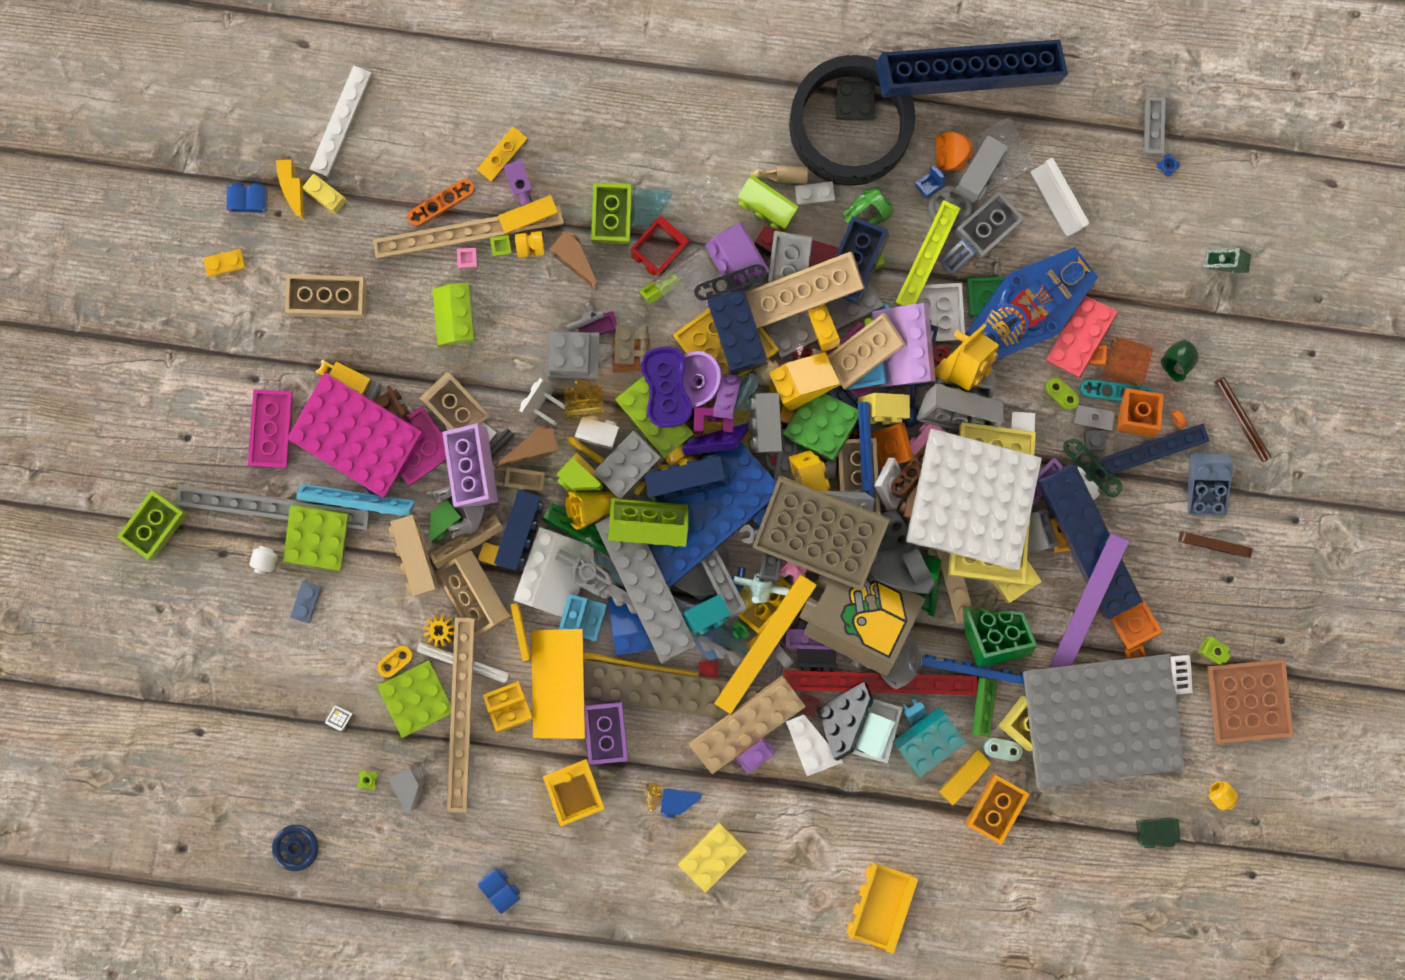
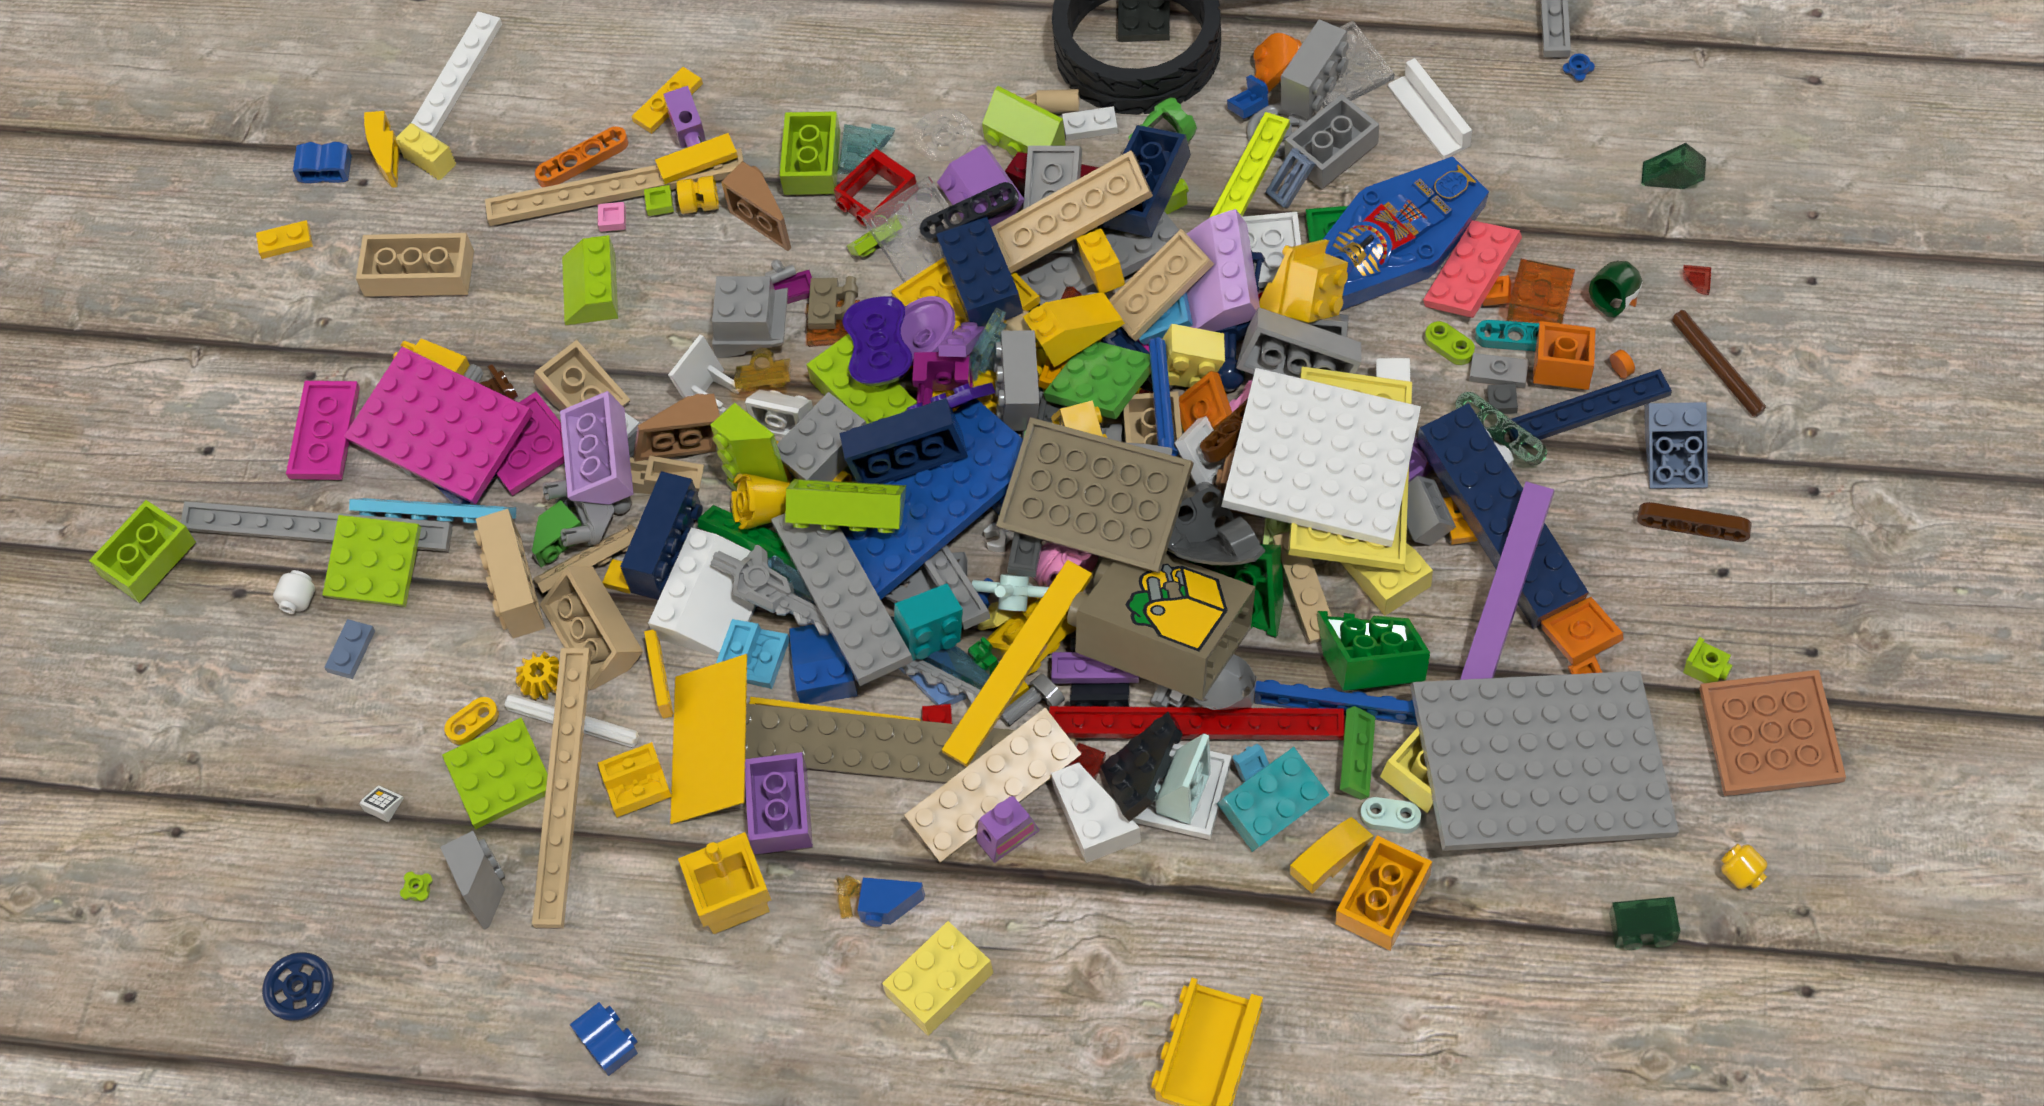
camera: 15 degrees right, 25 degrees down
white slope [1169,655,1193,695] -> none
none -> clear red tile [1683,265,1711,295]

